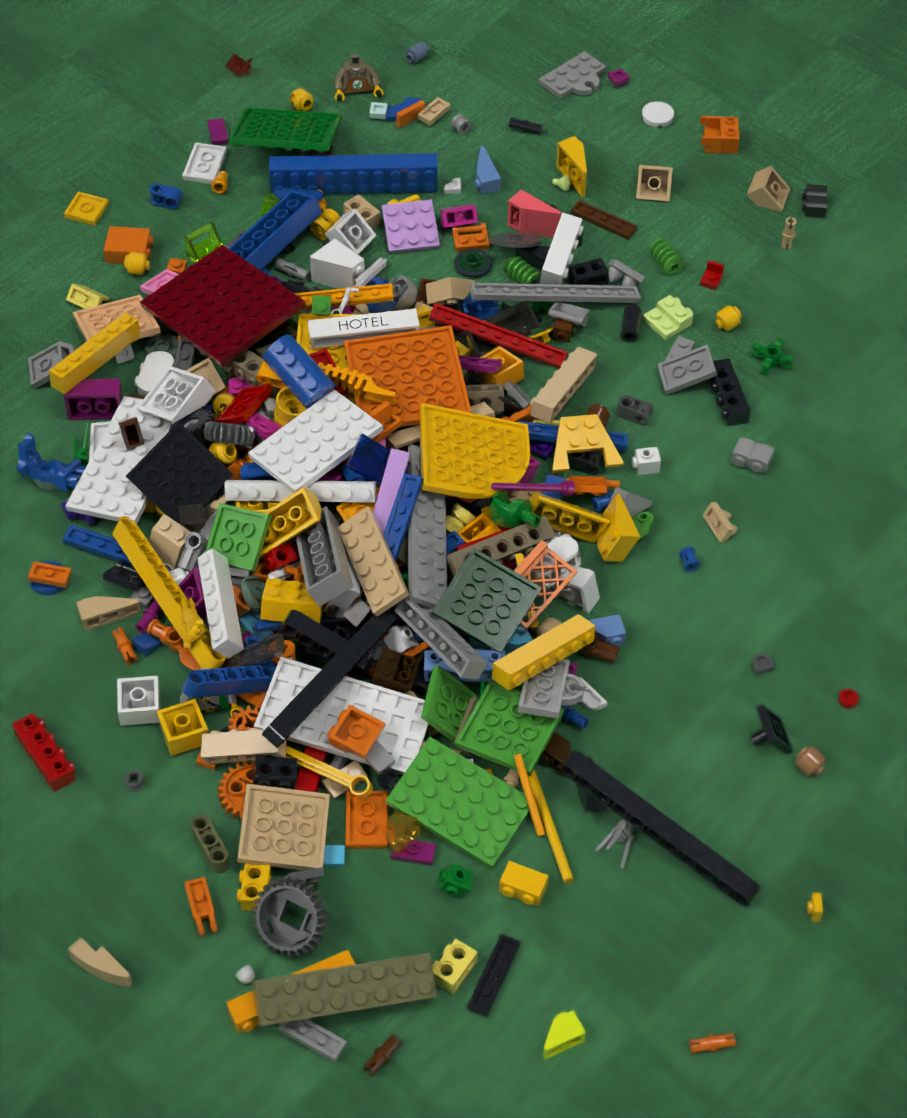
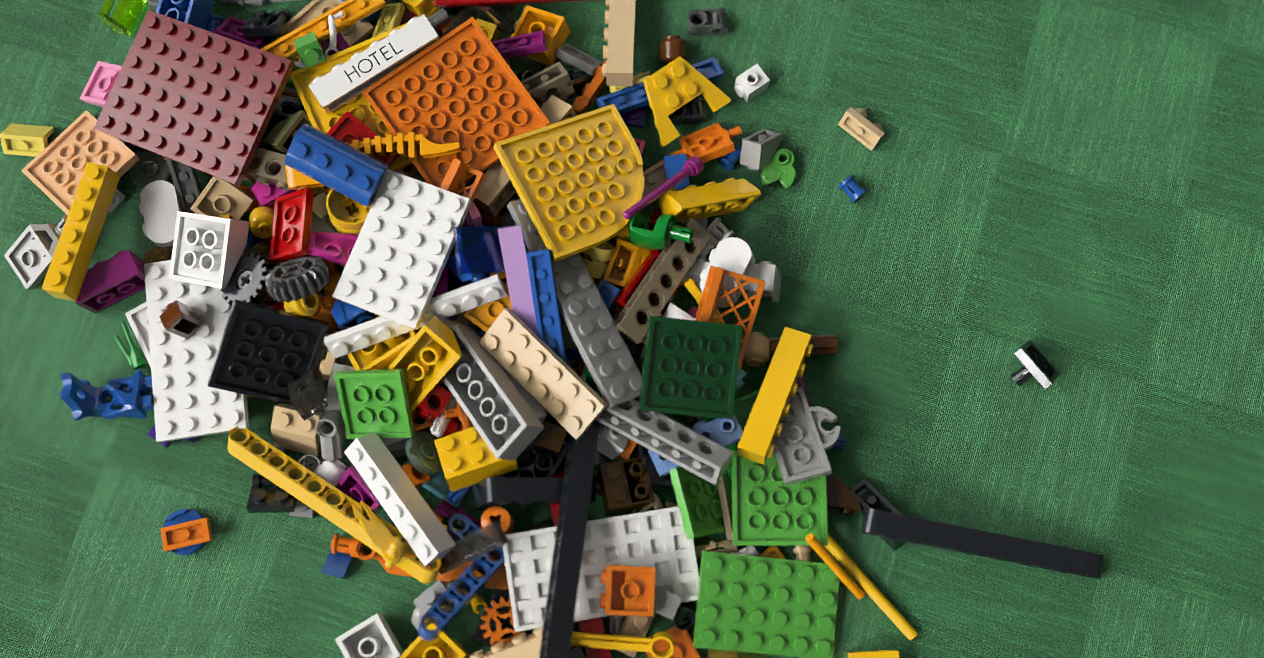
camera: 25 degrees left, 25 degrees up
blue plate [62,525,132,565] -> none
tan slope [76,596,141,631] -> none
orange brick [103,226,154,264] -> none
orange pin [112,627,138,665] -> none
yellow head [124,252,150,276] -> none
magenta pin [135,599,162,634] -> none
orange plate [167,258,188,274] -> none
white tile [574,677,608,710] -> none
medium blue slope [588,614,626,647] -> none
light grey plant [595,820,634,869] -> none
yellow slope [597,494,640,562] -> none
light grey brick [731,438,774,473] -> none
dark grey tile [752,653,775,676] -> none
medium nougat head [795,746,826,776] -> none
yellow plate [807,893,823,922] -> none
red tile [838,689,859,709] -> none

